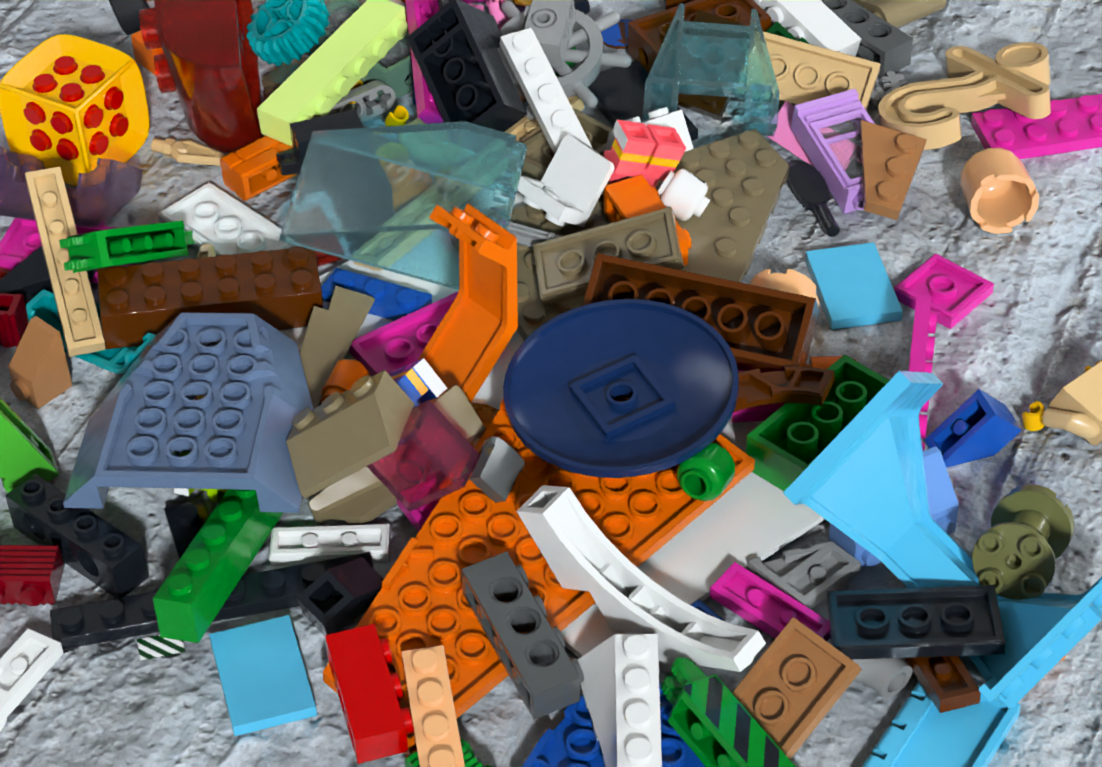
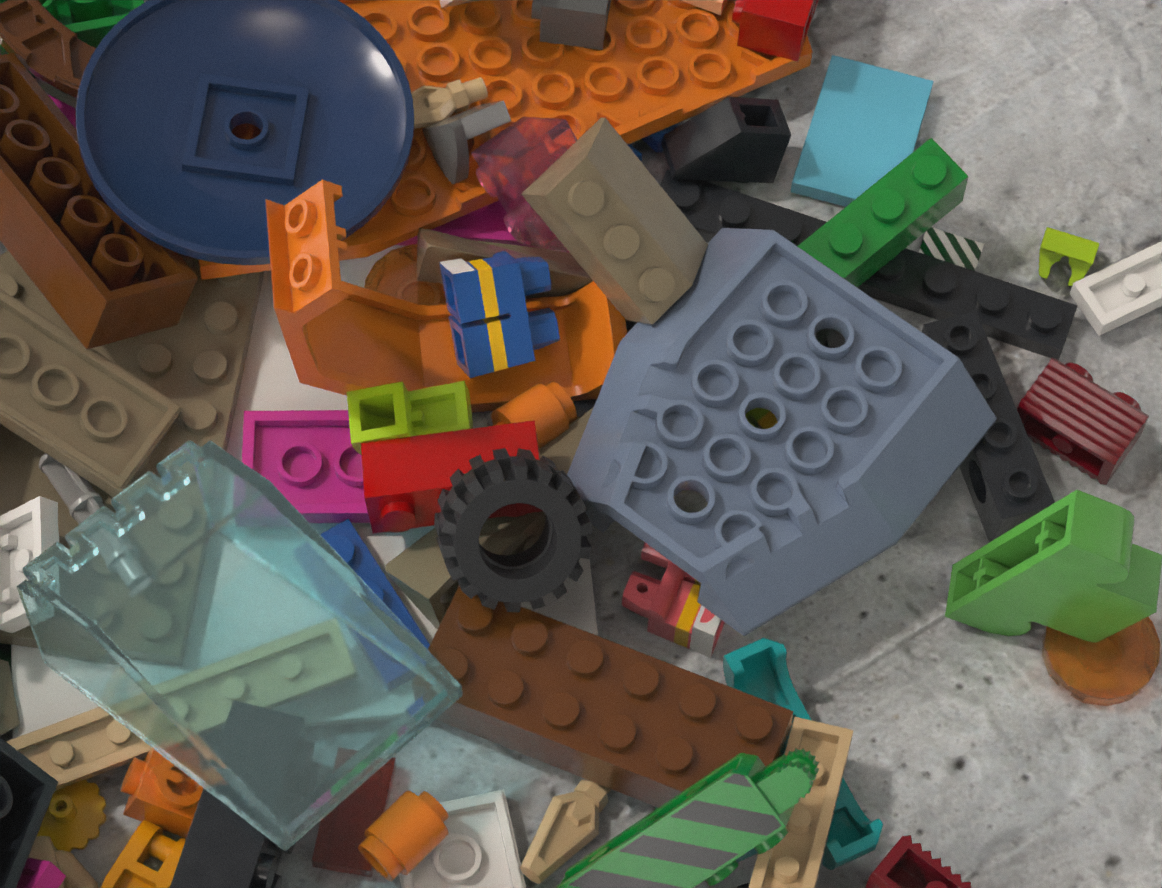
camera: 150 degrees left, 20 degrees up
medium nougat slope [8,316,72,409] -> none
none -> lime brick [347,381,473,455]
none -> orange brick [358,790,449,882]
none -> red brick [361,420,542,534]
none -> tan piece [411,77,488,129]
none -> black tyre [434,448,593,612]
none -> lime tile [1038,227,1100,287]

